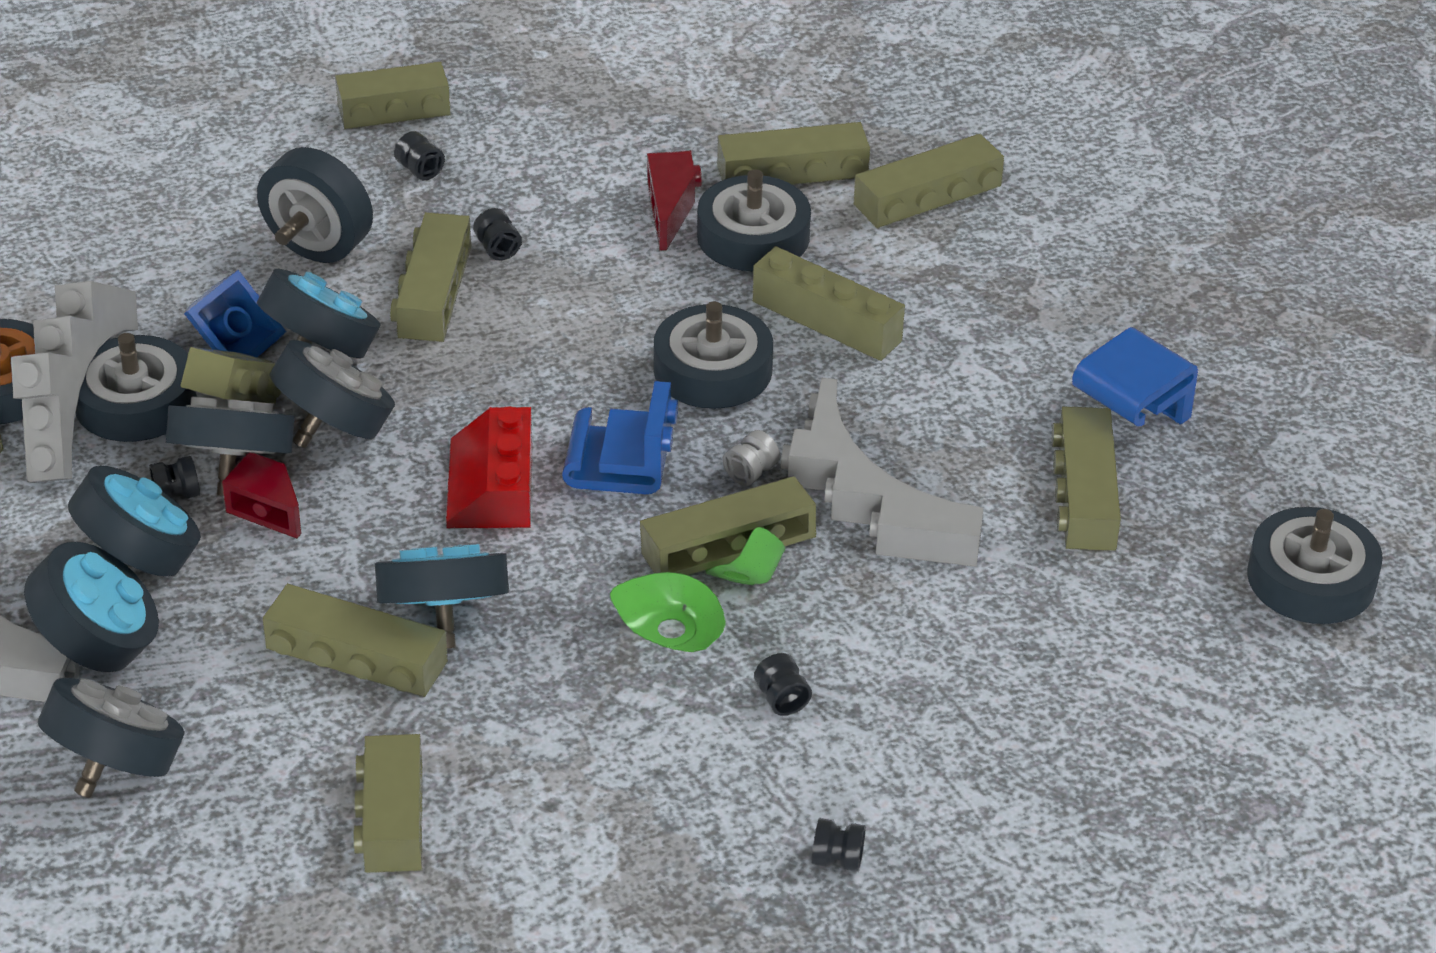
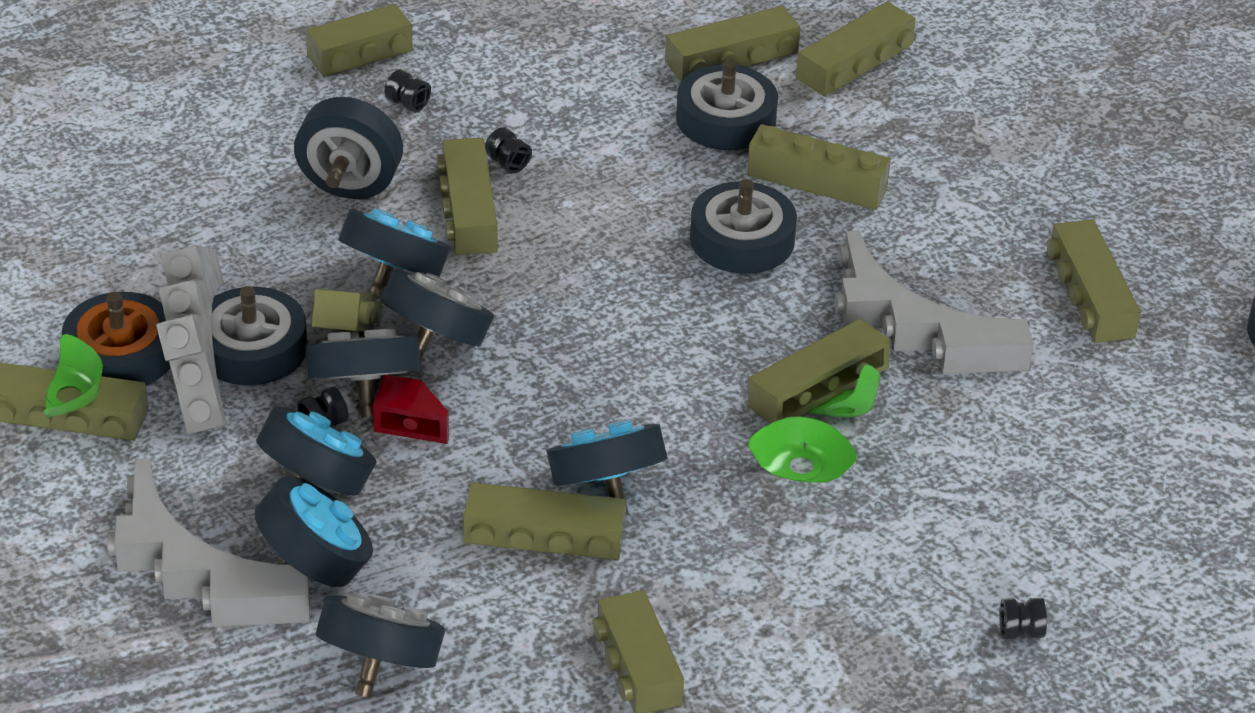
camera: 15 degrees left, 0 degrees up
blue slope [184,269,287,357] -> none
red slope [446,406,532,529] -> none
blue piece [562,381,678,494] -> none
dark red slope [647,151,702,251] -> none
light grey wheel [723,430,780,486] -> none
black wheel [754,653,812,716] -> none
blue piece [1072,327,1198,427] -> none

